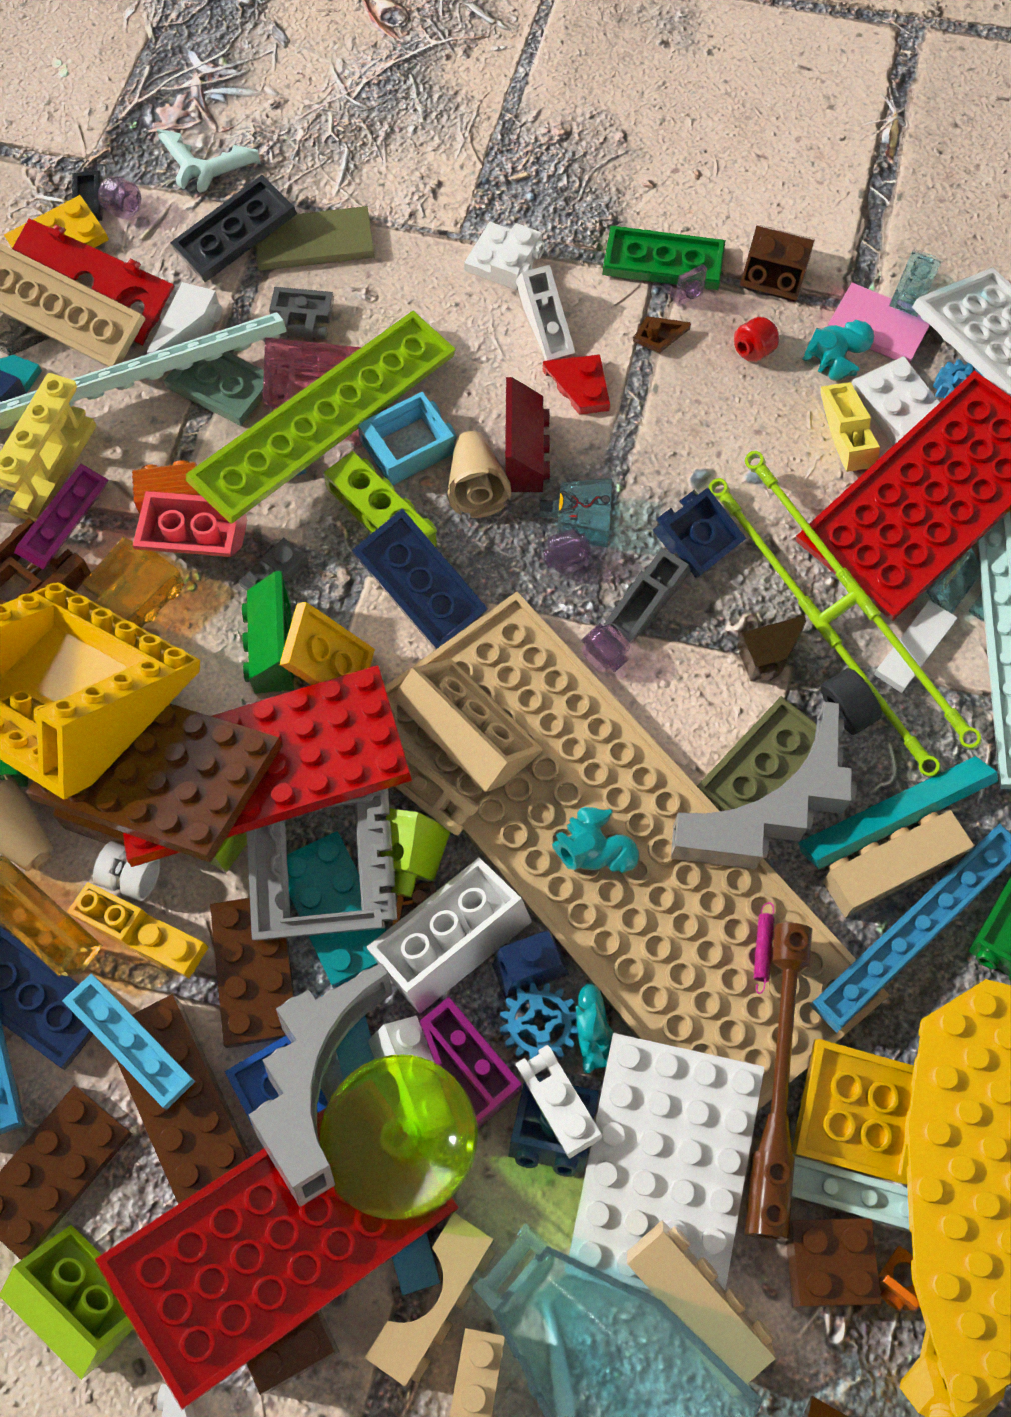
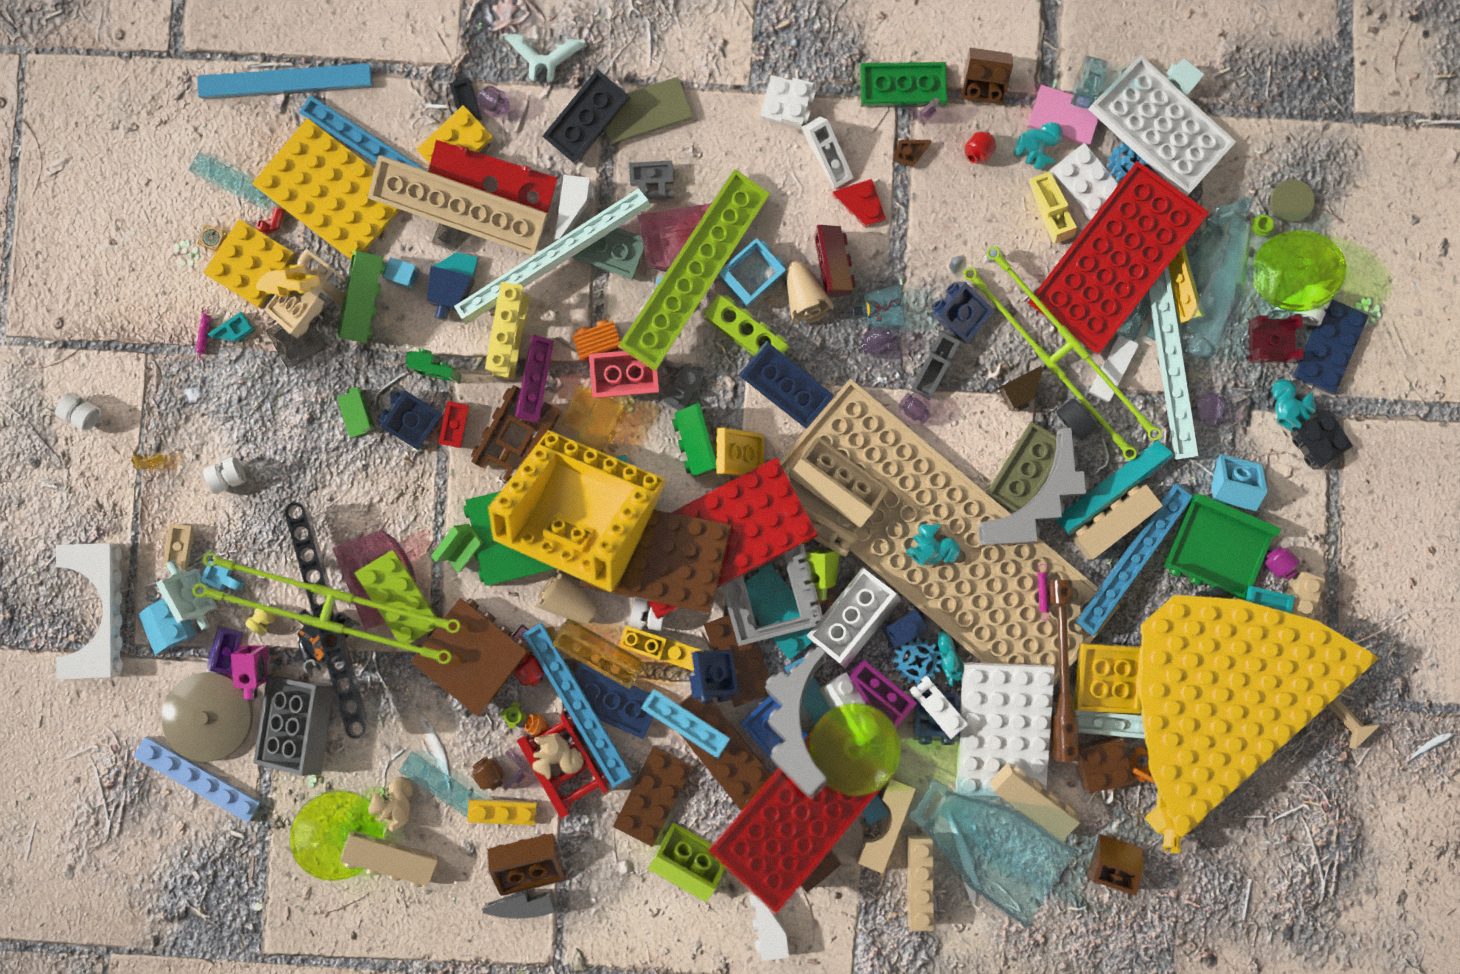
camera: 15 degrees left, 20 degrees up
none -> dark blue plate [689,650,739,703]

